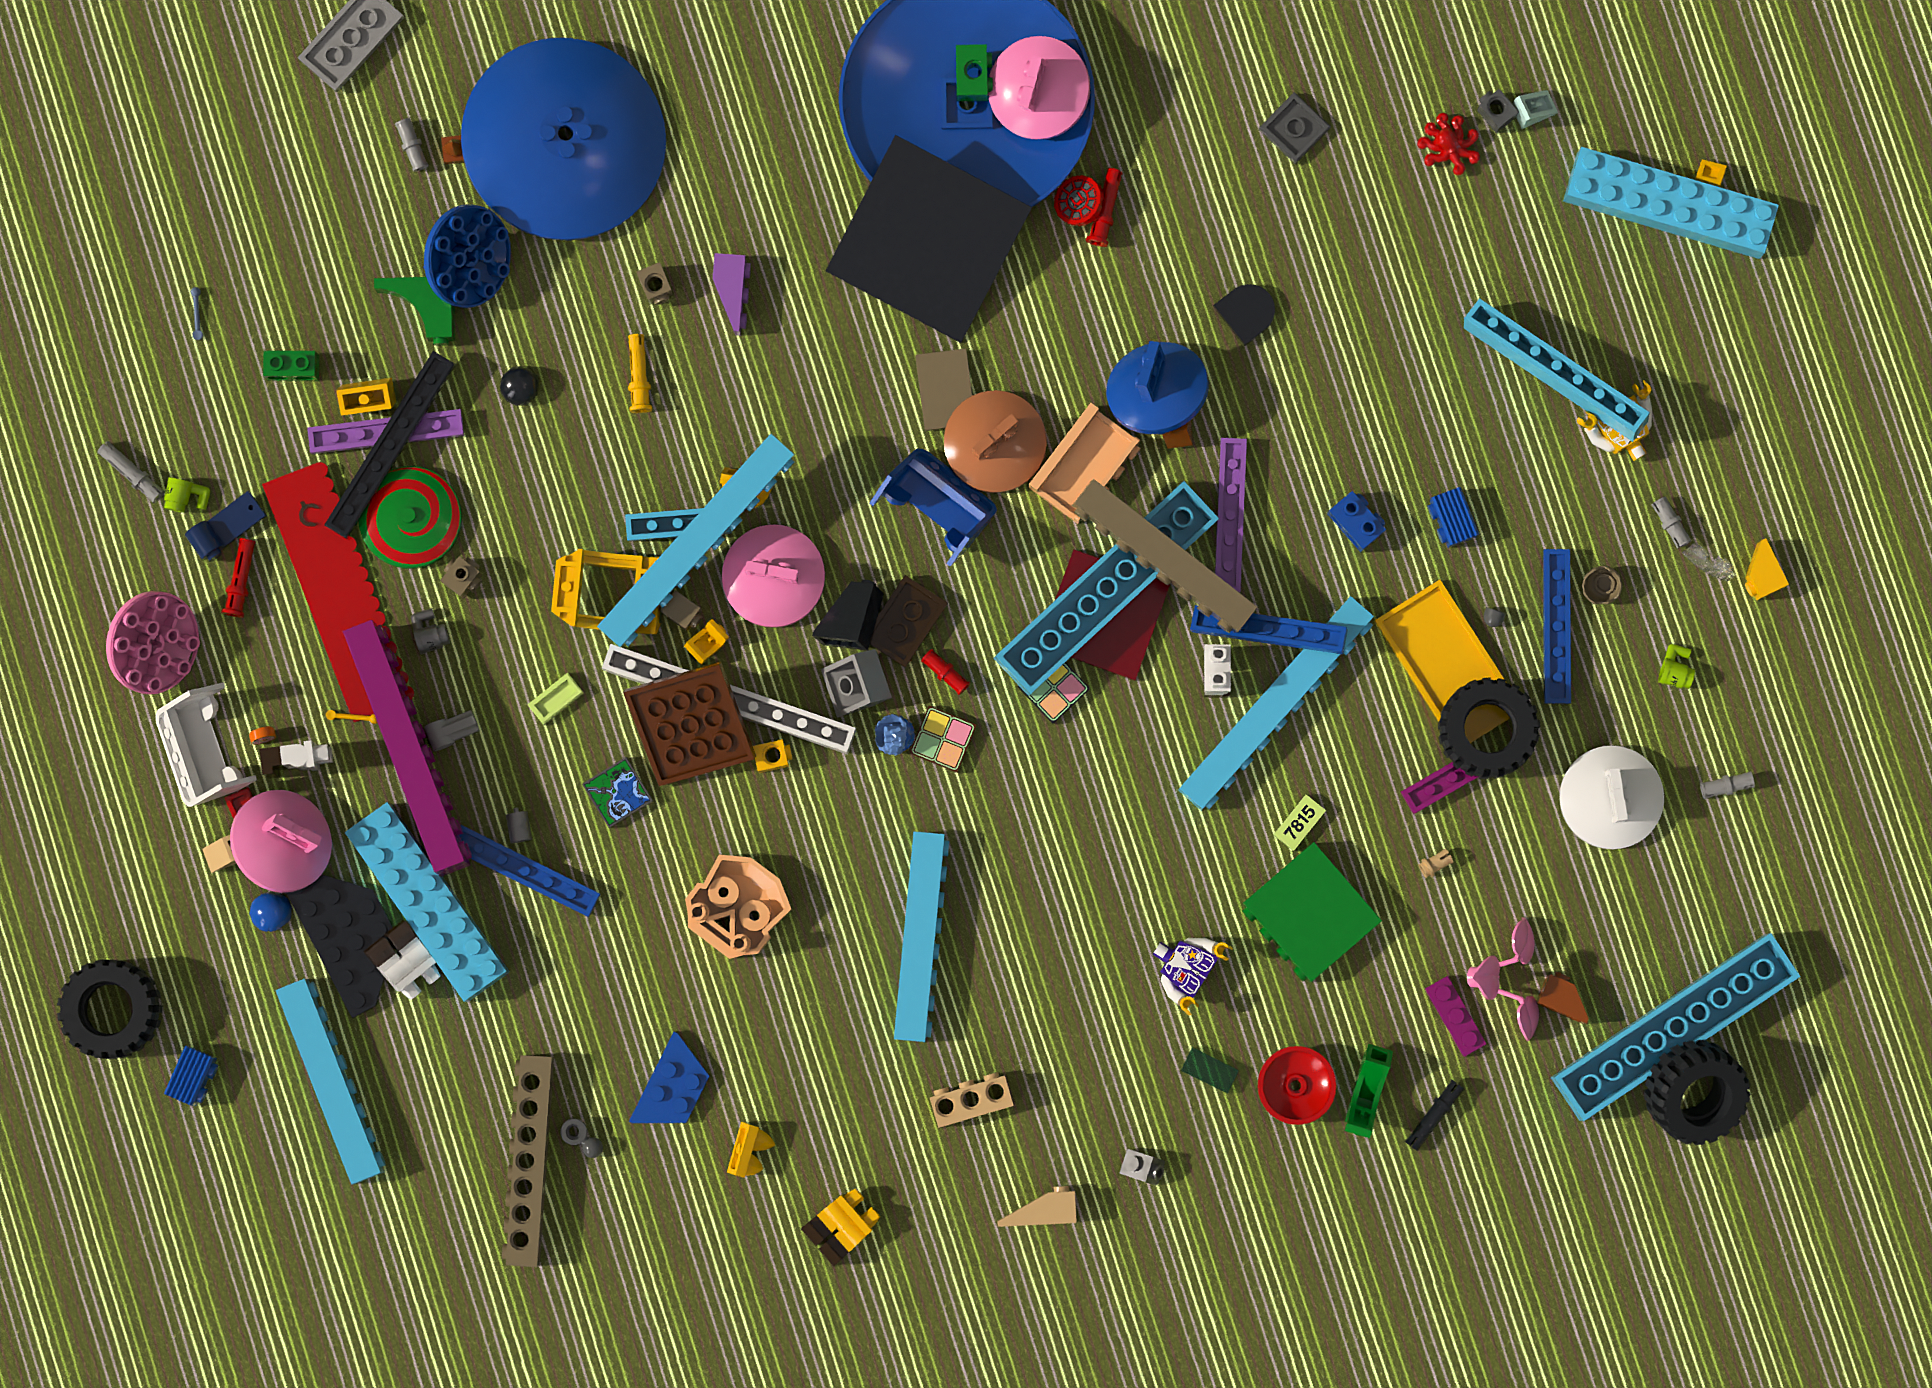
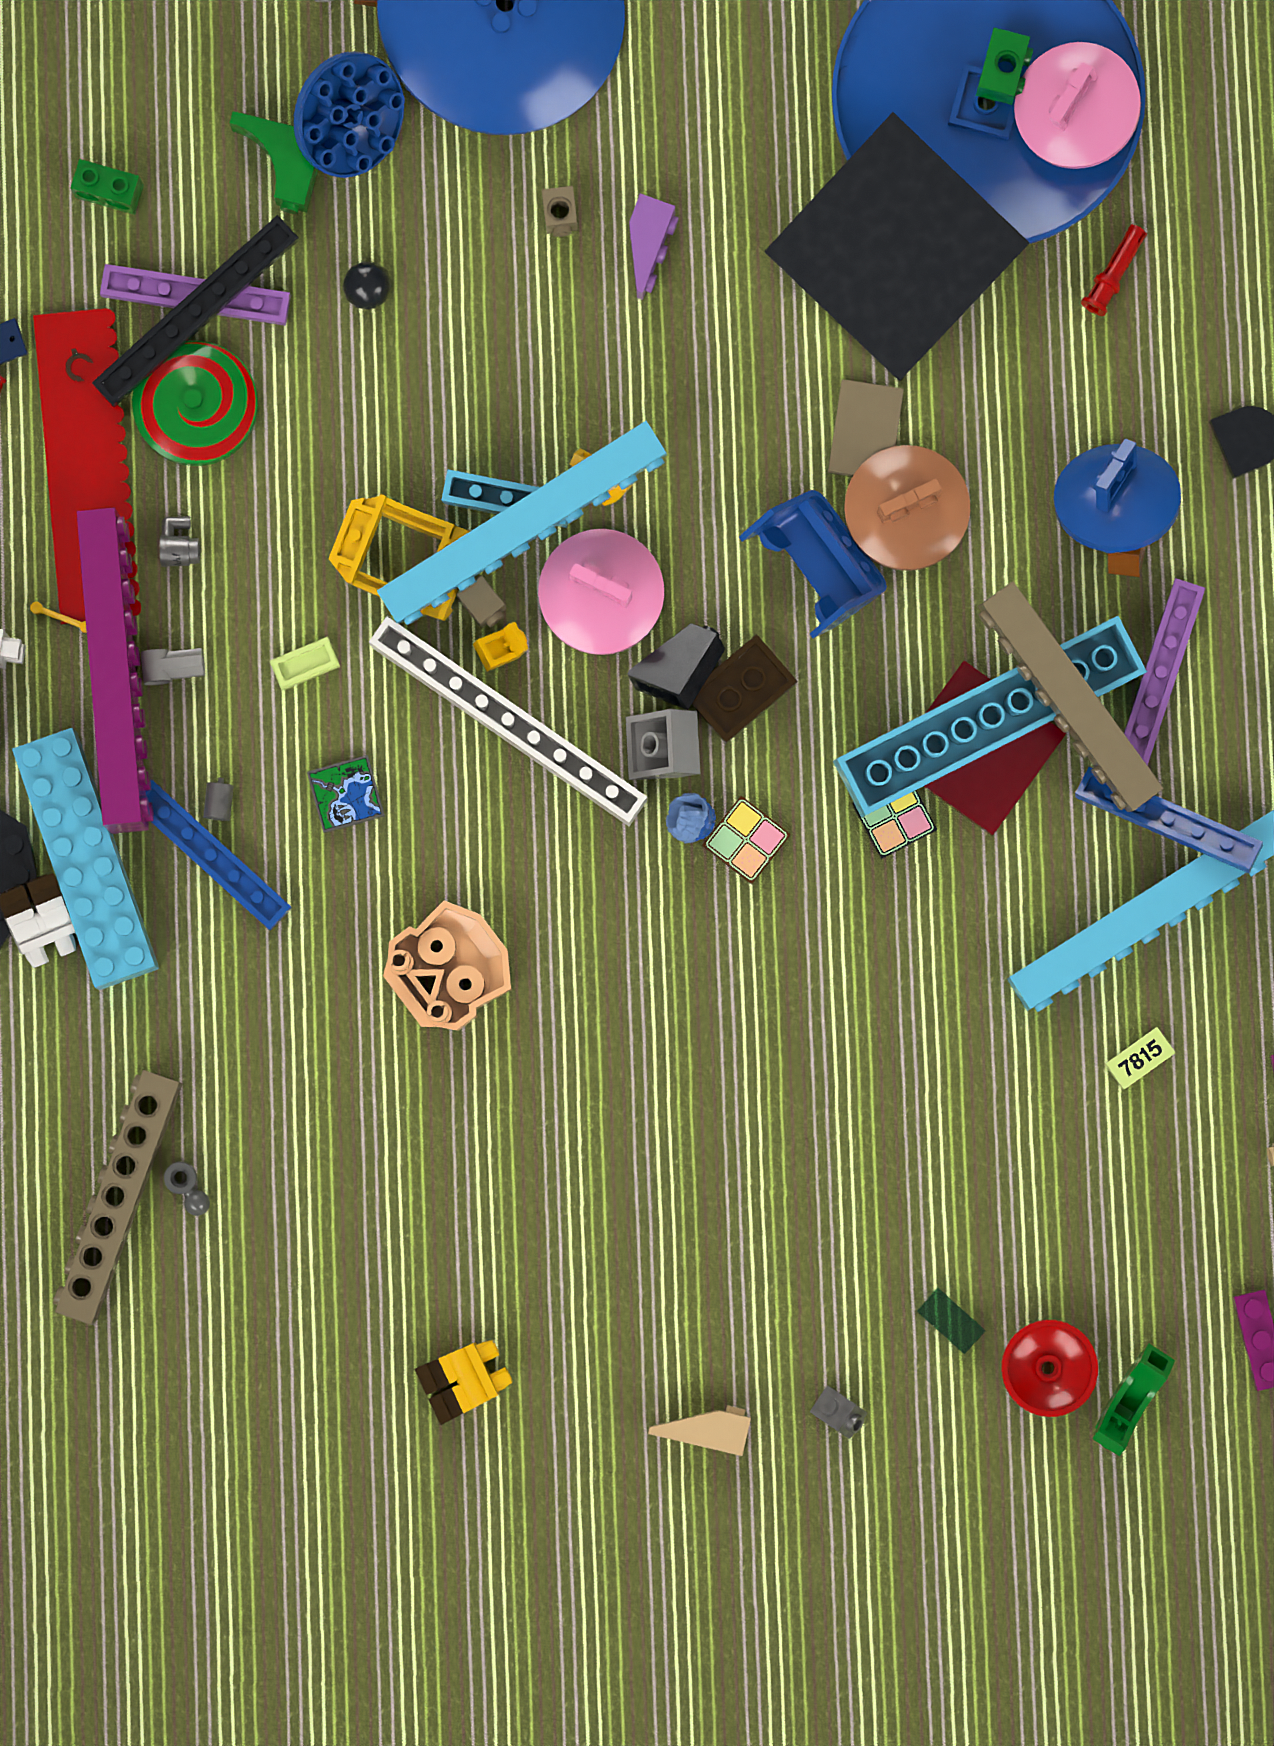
camera: 15 degrees right, 0 degrees up
sand blue hinge [190,287,203,340] -> none
yellow brick [336,378,396,416] -> none
dark tan brick [440,556,482,599] -> none
reddish brown plate [623,662,756,786] -> none
yellow pin [628,334,652,413] -> none
blue wing [629,1032,710,1123] -> none
yellow tile [727,1122,775,1178] -> none
yellow brick [753,739,793,773] -> none
medium azure brick [894,832,949,1042] -> none
red pin [921,649,970,695] -> none
tan brick [930,1072,1014,1128] -> none
light nougat panel [1029,403,1141,524] -> none
red tile [1054,175,1104,226] -> none
torso [1152,938,1233,1016] -> none
white hips [1204,644,1231,698] -> none
green panel [1242,842,1382,983] -> none
black pin [1404,1079,1465,1152] -> none

